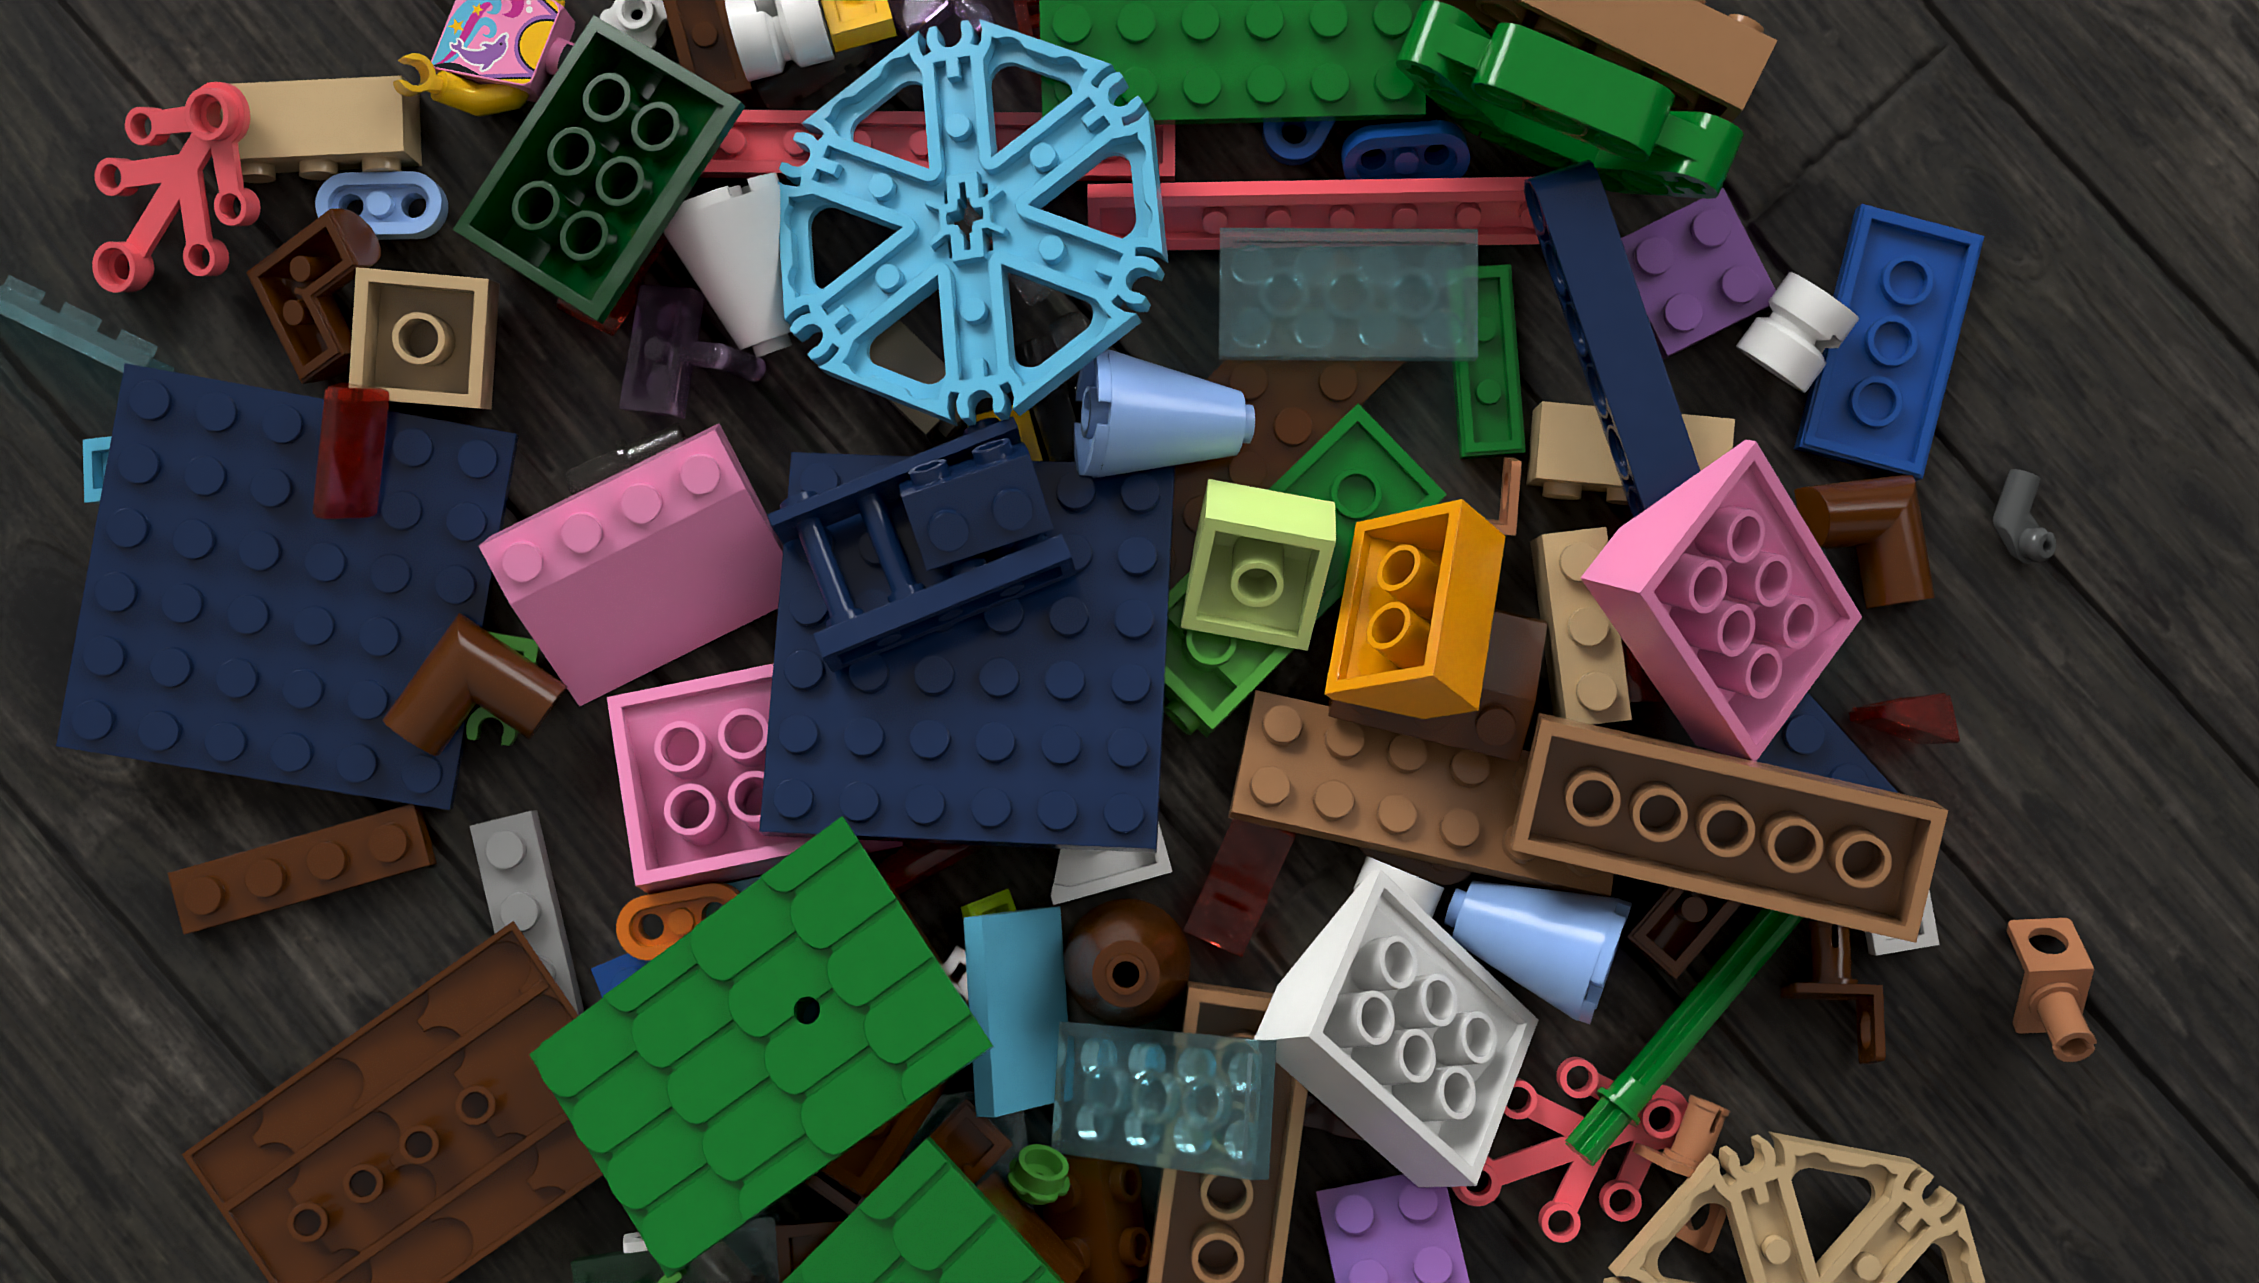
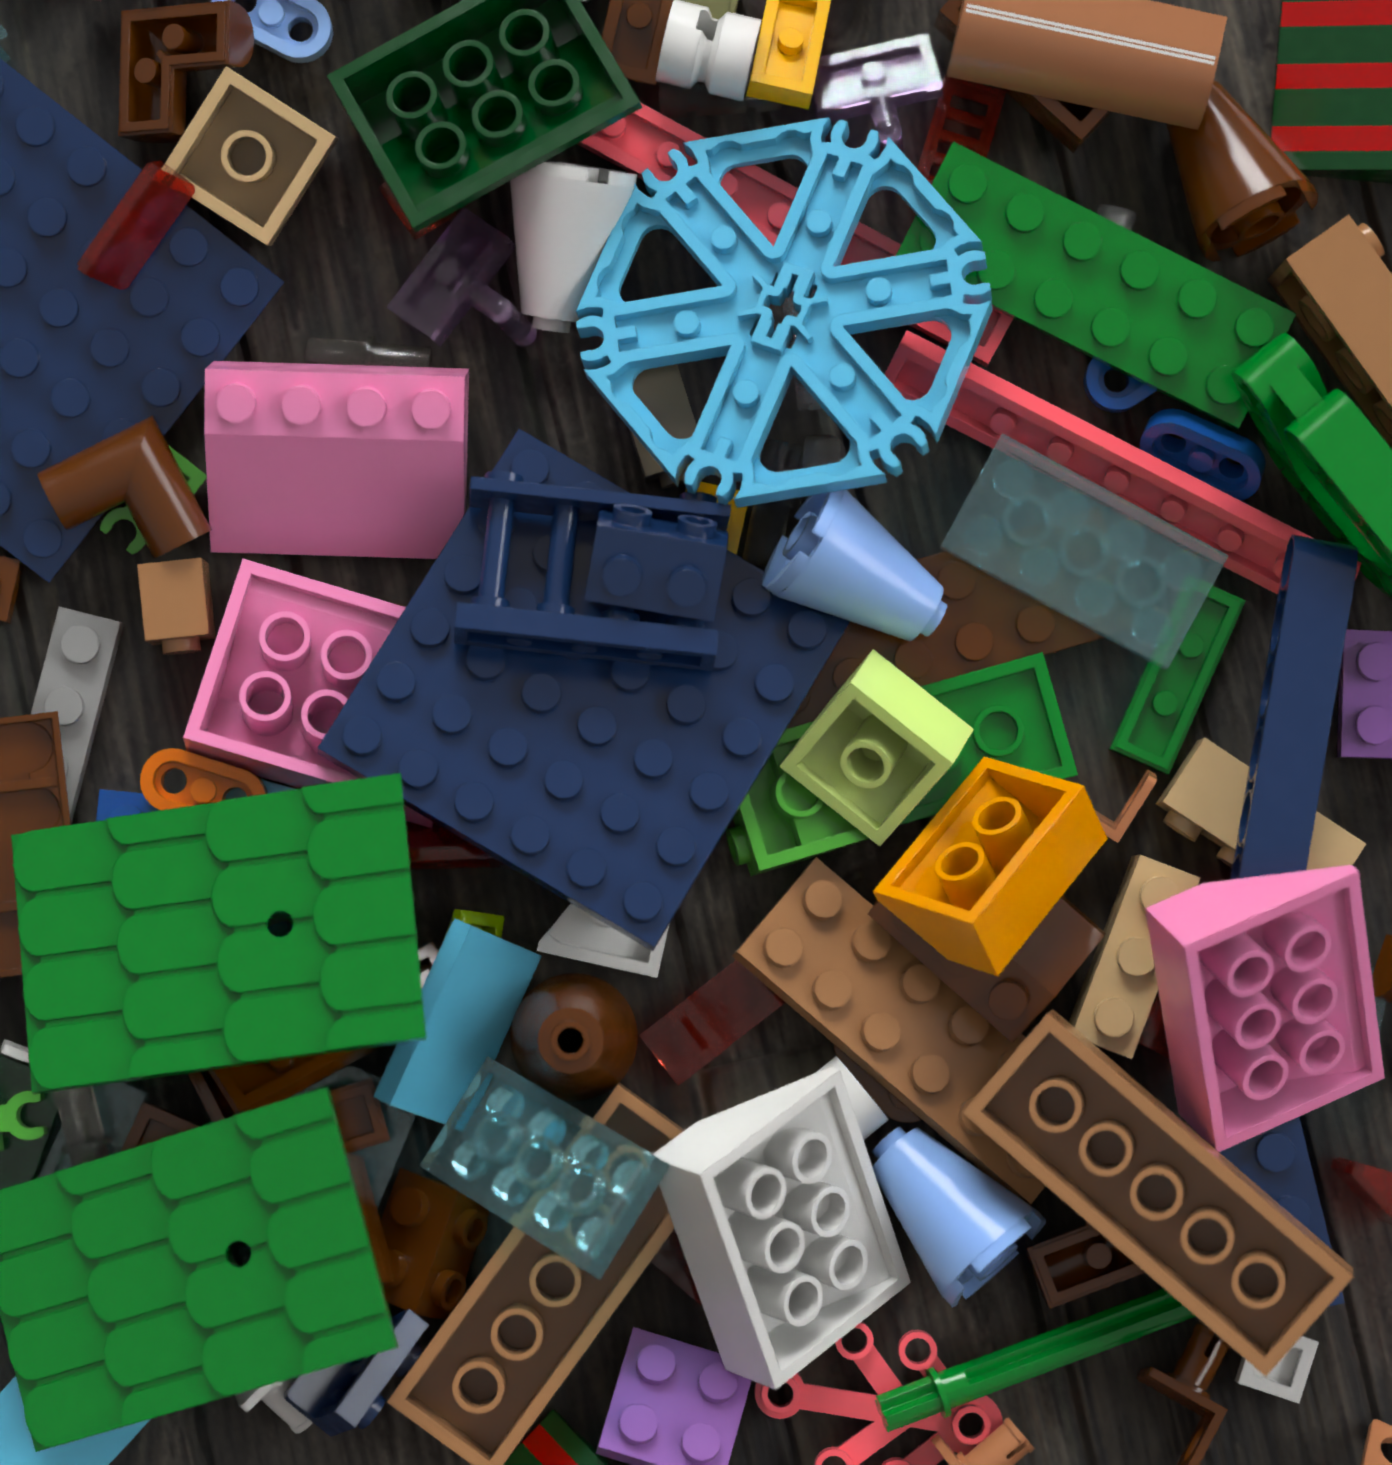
camera: 15 degrees right, 0 degrees up
bright green plate [1007,1144,1070,1205] -> none
none -> medium nougat brick [137,558,216,655]

